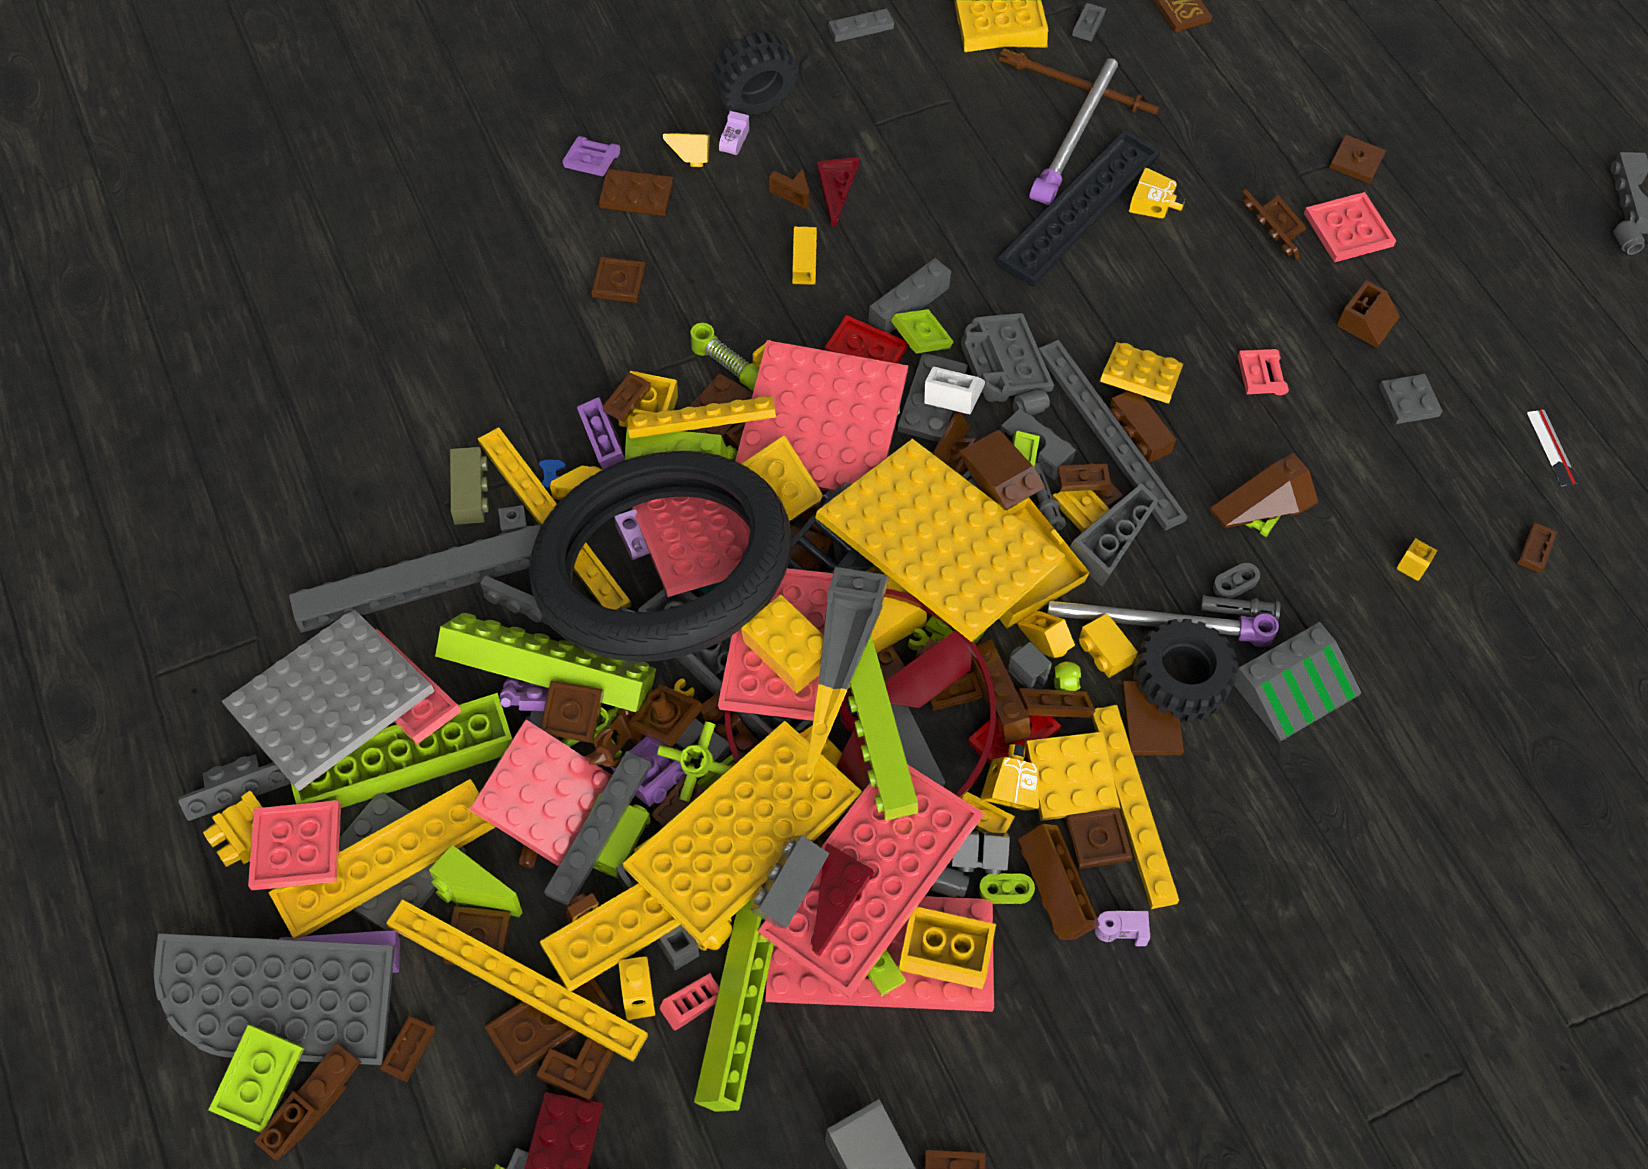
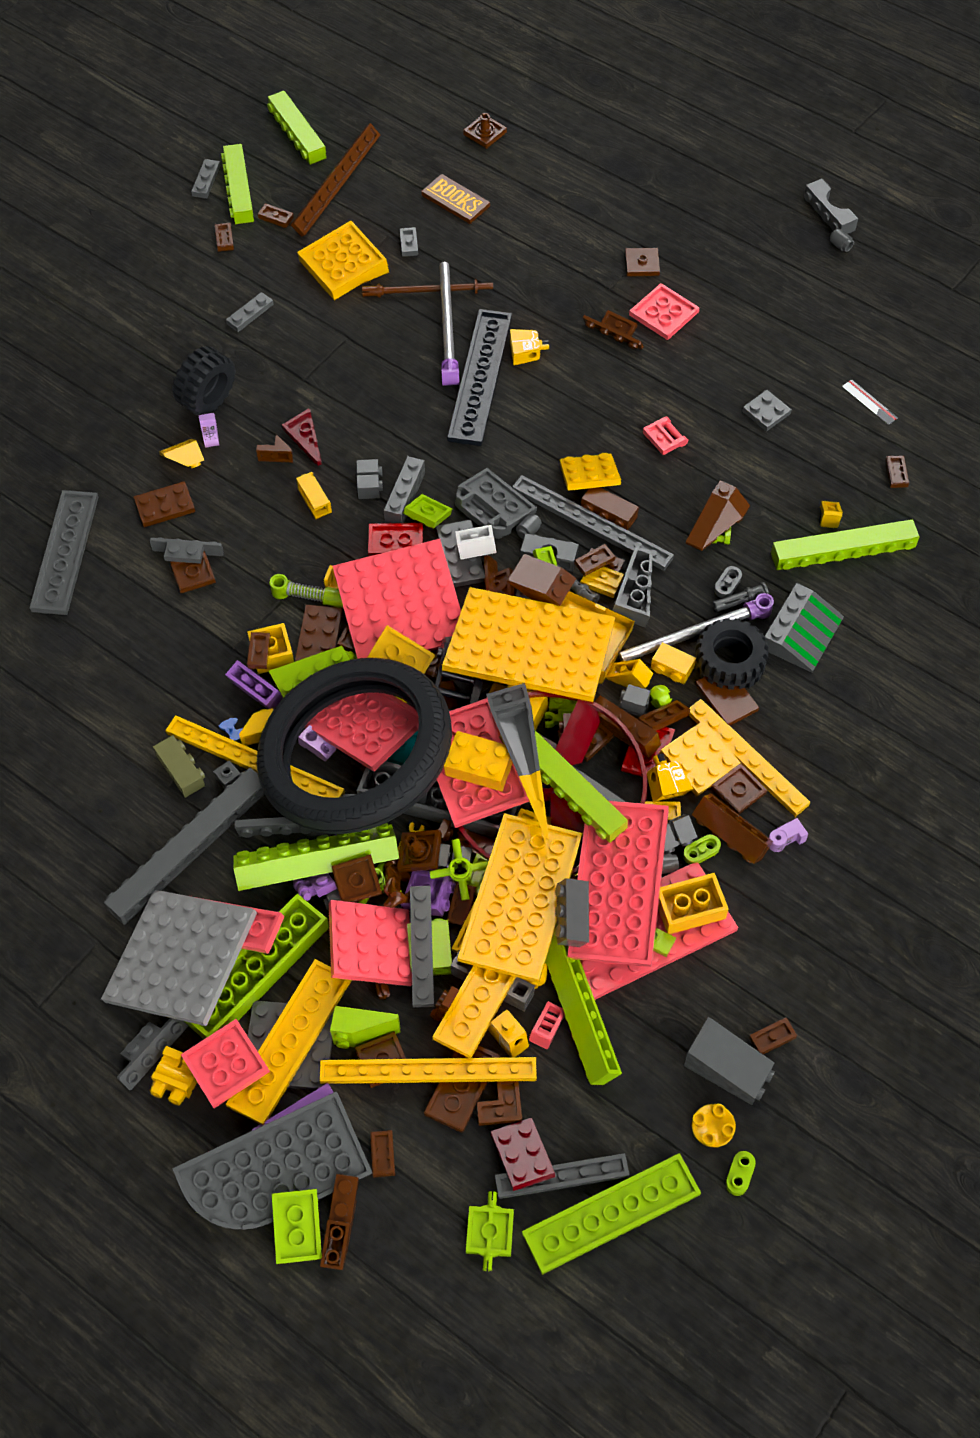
camera: 25 degrees left, 0 degrees up
medium lavender plate [562,136,620,176] -> none
yellow plate [628,396,776,439] -> none
dark red wing [812,843,874,957] -> none
reddish brown slope [1337,280,1400,348] -> none
none -> dark grey plate [30,490,99,615]
none -> dark grey bracket [150,537,224,564]
none -> piece [357,459,383,499]
none -> lime brick [771,519,919,570]

